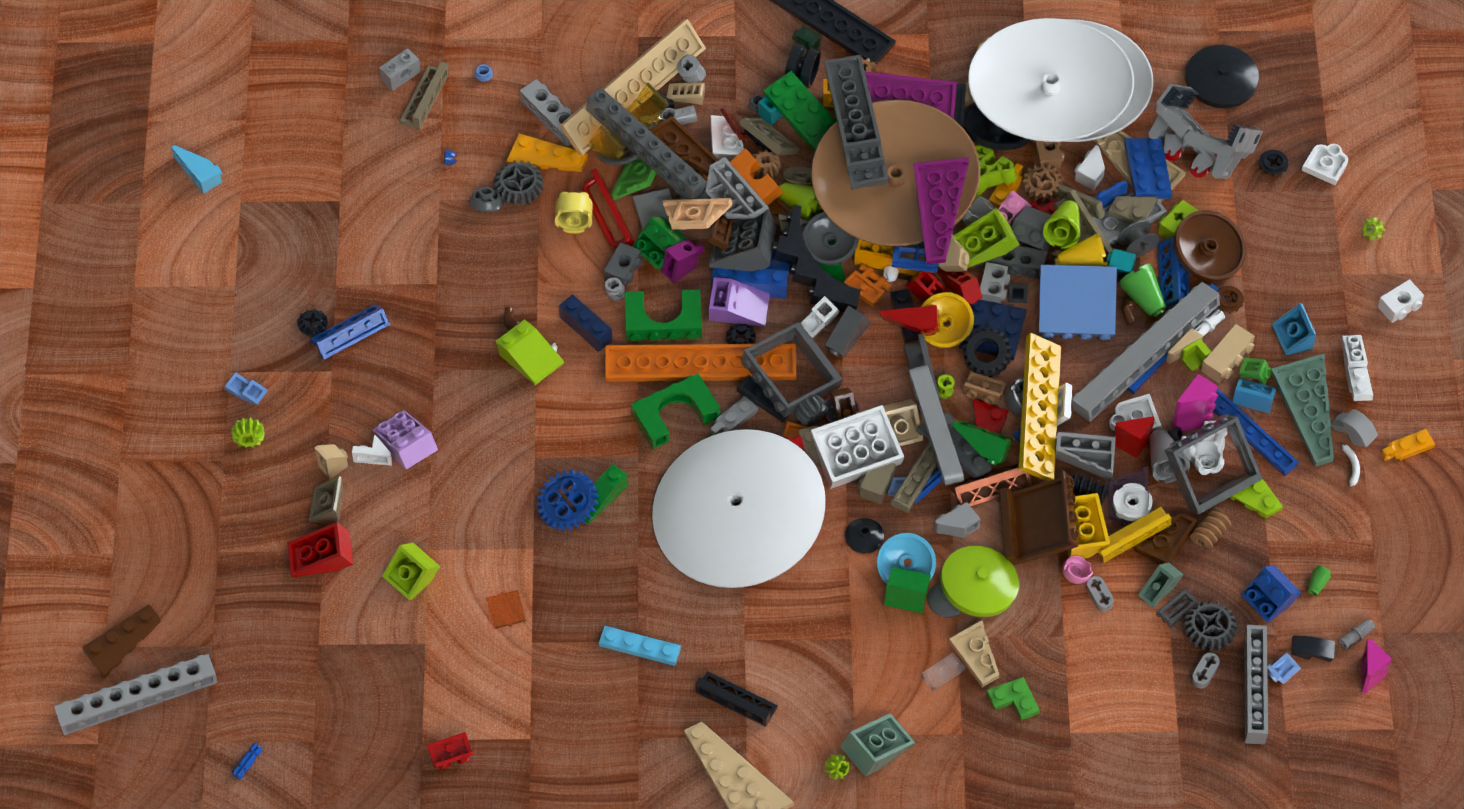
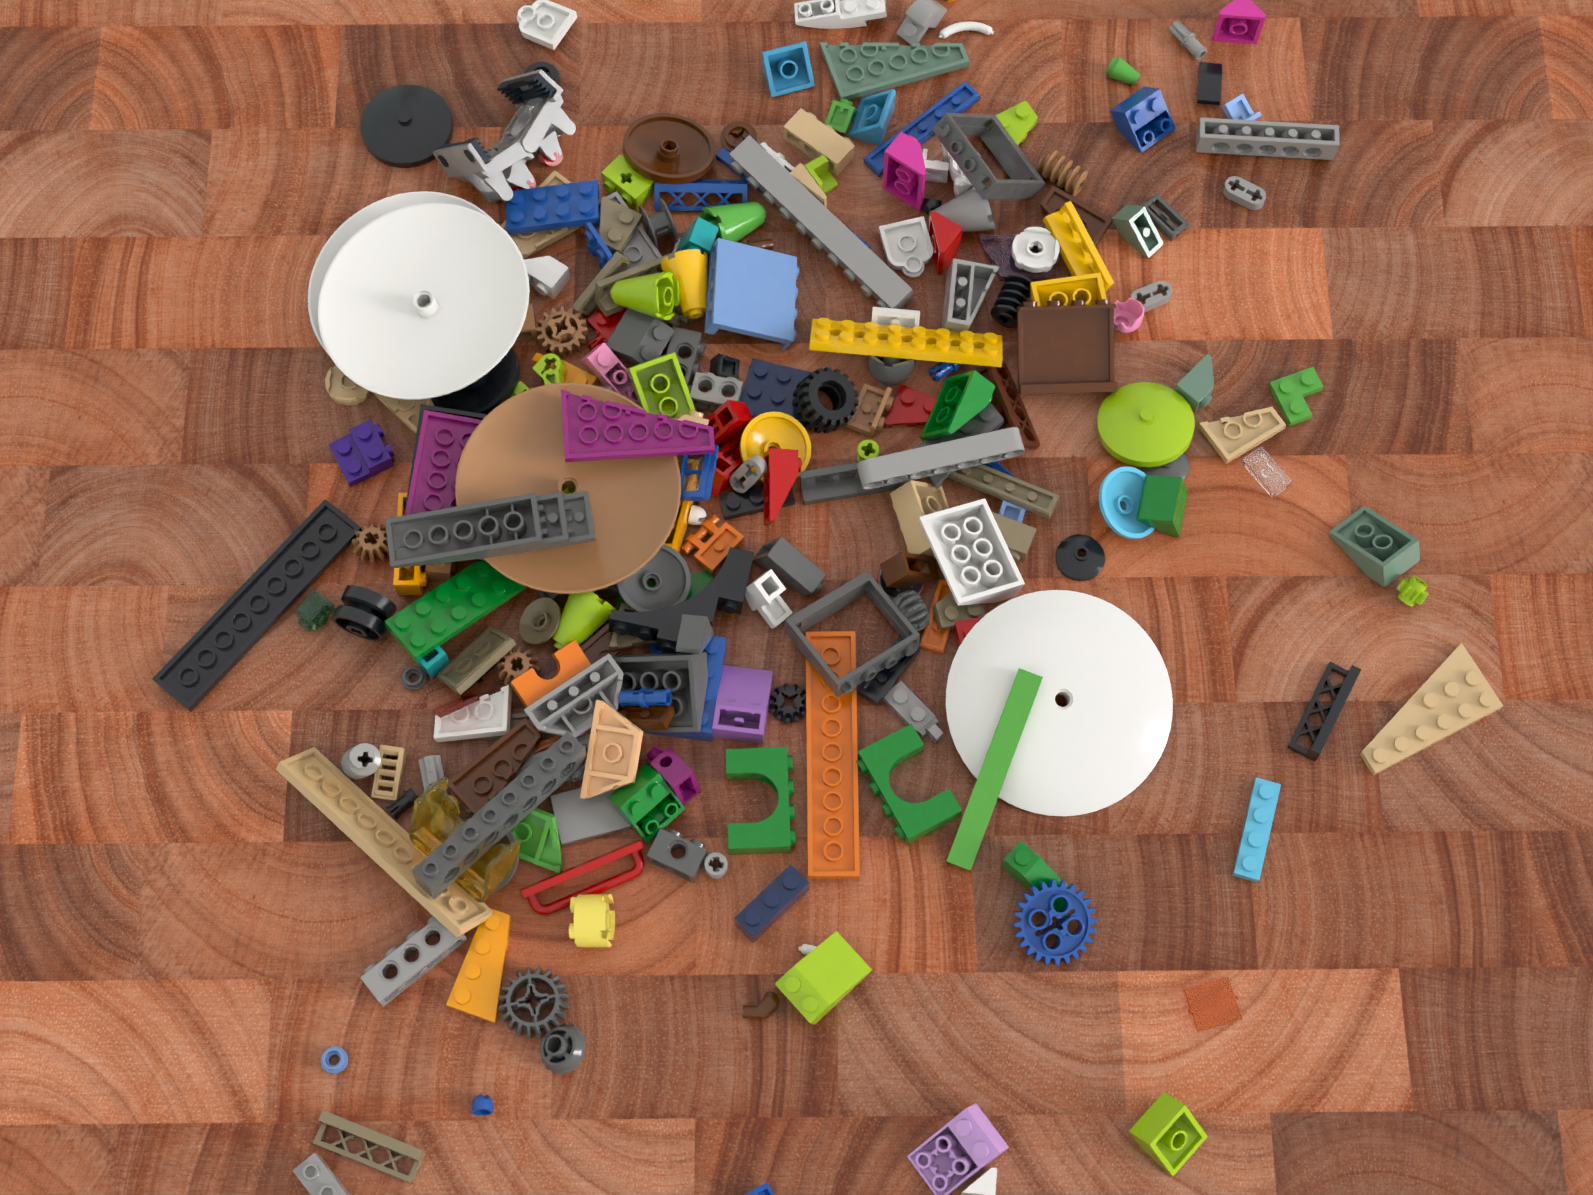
camera: 90 degrees left, 10 degrees up
red bracket [427,732,474,770] -> none
light grey slope [934,502,981,538] -> none
dark grey gear [1183,600,1238,653] -> none
none -> dark purple plate [329,419,395,487]
none -> blue pin [618,688,672,708]
none -> dark grey slope [676,614,714,654]
none -> light grey beam [730,455,767,493]
none -> bright green tile [947,668,1043,871]
none -> sand green slope [1175,354,1214,413]

